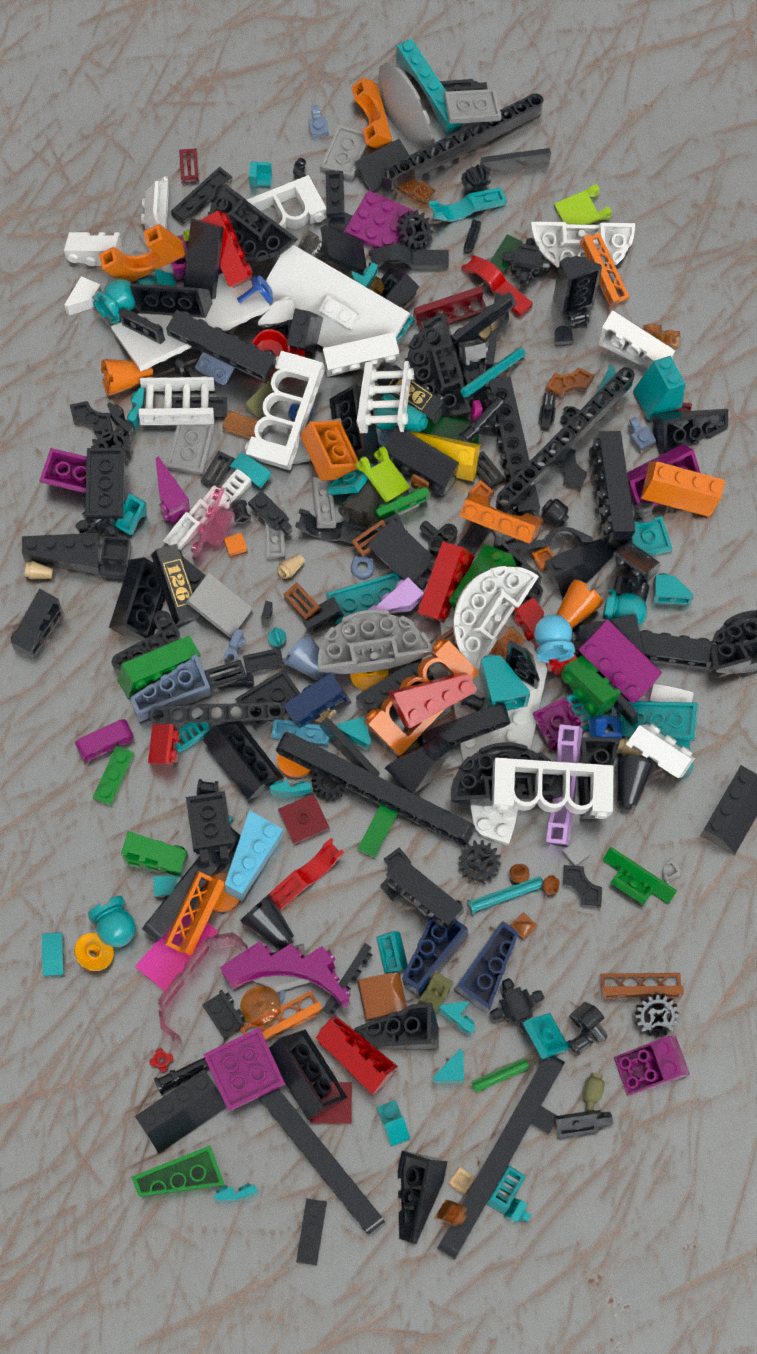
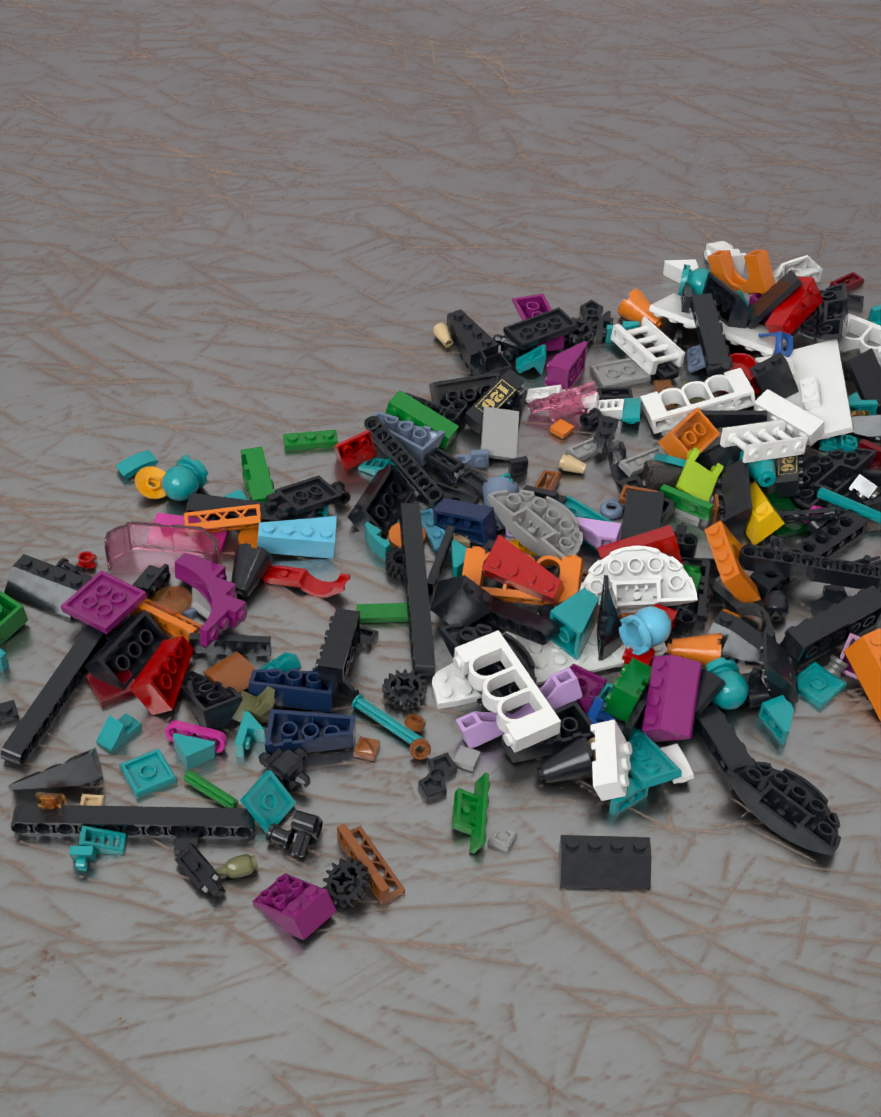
camera: 60 degrees right, 25 degrees down
black wedge [10,588,63,659] -> none
magenta beam [75,719,134,761] -> none
dark red plate [278,793,330,845] -> none
none -> teal tile [119,748,177,799]
none -> dark pink plate [165,720,228,753]
none -> black tile [701,410,767,428]

